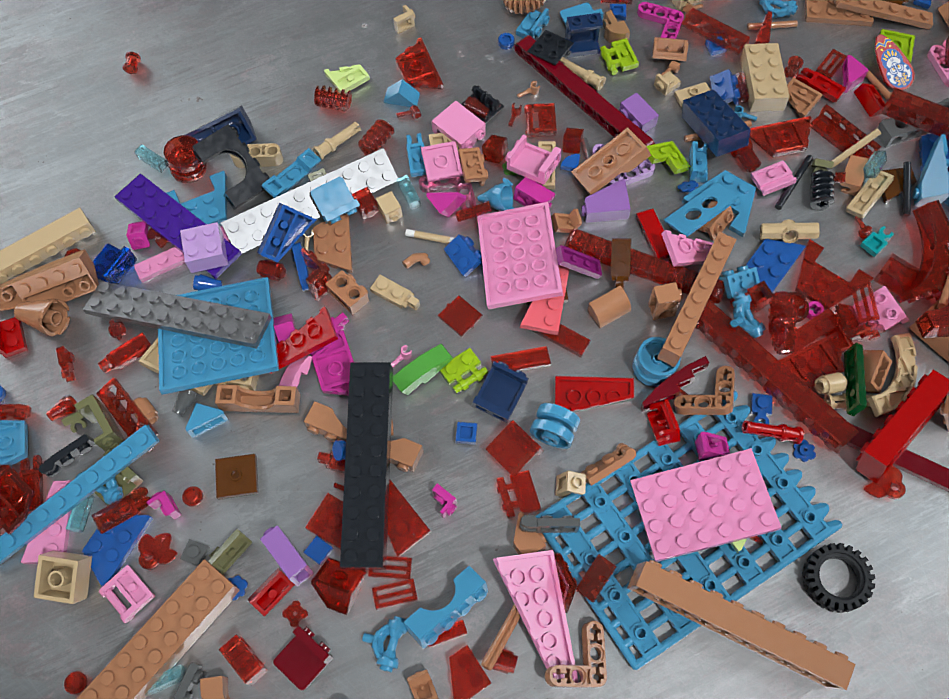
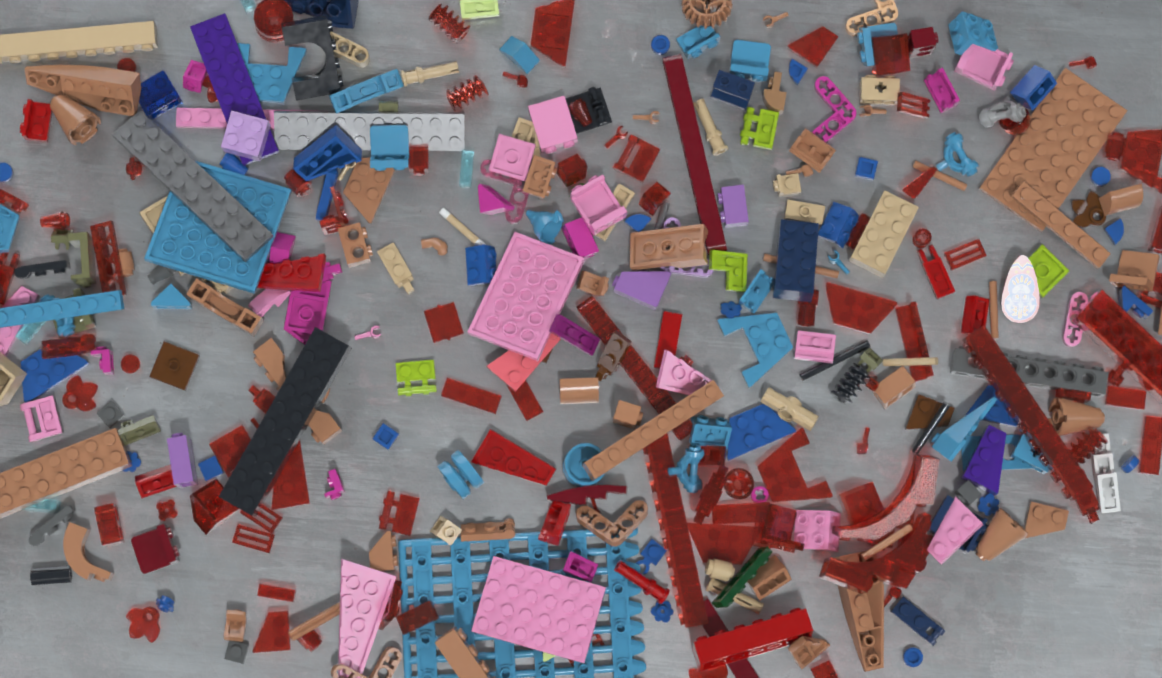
camera: 25 degrees right, 15 degrees up
clear red plate [56,346,75,383] -> none
clear red hinge [98,332,151,373] -> none
blue tile [332,440,346,461] -> none
dark azure piece [362,616,407,672] -> none
tan brick [375,191,403,224] -> none
bright green slope [393,344,453,395] -> none
dark azure arch [404,566,488,649] -> none
dark azure hinge [406,133,426,177] -> none
clear red axle [455,201,492,222] -> none
dark blue panel [472,361,529,423] -> none
clear red bracket [486,420,545,476] -> none
dark grey hinge [519,515,580,533] -> none
black hinge [527,30,574,66] -> none
dark azure piece [664,182,739,237] -> none
clear red fence [681,7,750,56] -> none
nougat bracket [696,200,734,241] -> none
nougat wing [787,78,823,120] -> none
dark pink slope [842,55,869,93] -> none
tan plate [846,169,894,219] -> none
clear red tile [851,282,880,324] -> none
teal plate [860,226,894,257] -> none
clear light blue piece [863,150,887,178] -> none
tan tile [868,333,918,417] -> none

